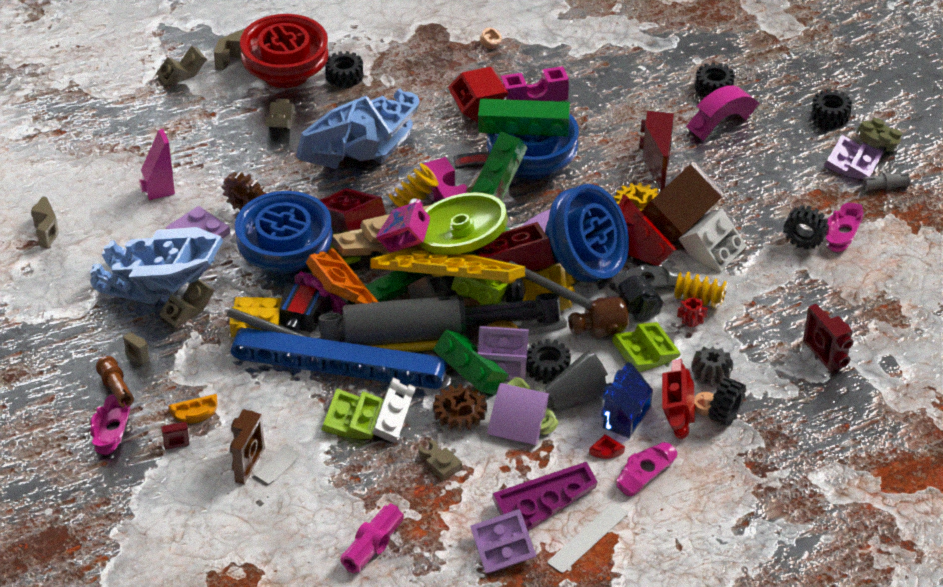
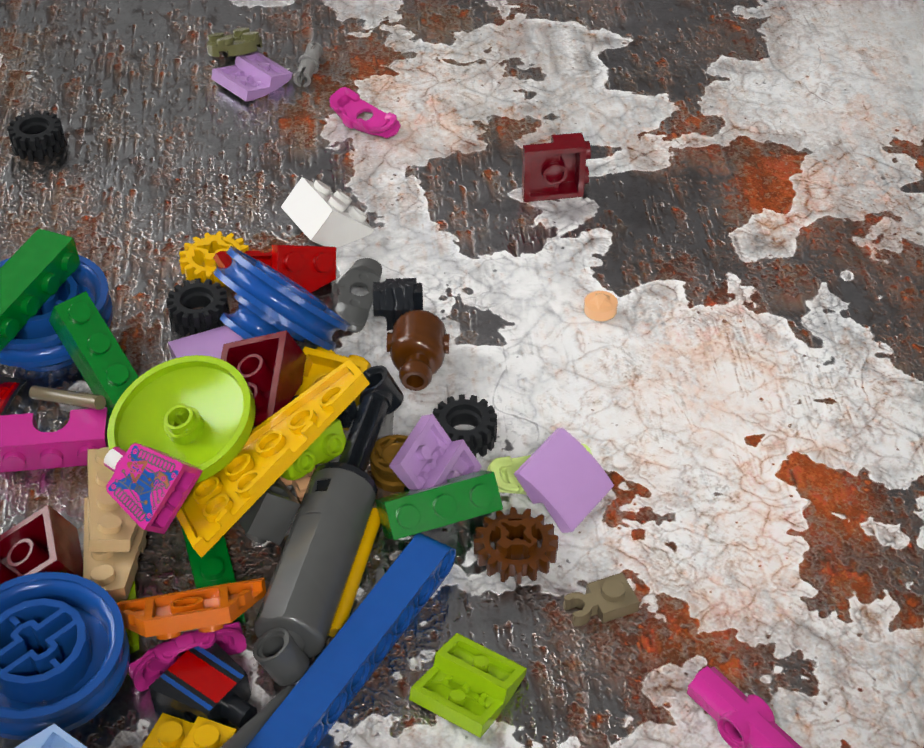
camera: 70 degrees left, 0 degrees up
white plate [372,377,416,443] -> none
yellow piece [388,163,439,207] -> none
lavender slope [470,509,537,574] -> none
magenta wing [492,461,598,531] -> none
dark grey bar [509,261,593,310] -> none
dark grey cone [543,350,613,410] -> none
white sticker [548,502,628,573] -> none
red tile [589,434,625,459] -> none
clear blue slope [601,362,653,439] -> none
lime slope [612,322,681,372] -> none
dark pink piece [616,442,678,496] -> none
dark red slope [639,111,674,190] -> none
reddish brown slope [641,162,725,245] -> none
red hinge [662,359,695,439] -> none
yellow piece [674,271,727,309] -> none
red gear [677,298,708,327] -> none
dark pink arch [686,85,760,141] -> none
dark grey gear [691,345,734,387] -> none
black tyre [708,377,746,426] -> none
black tyre [783,205,829,249] -> none
black tyre [811,89,852,127] -> none

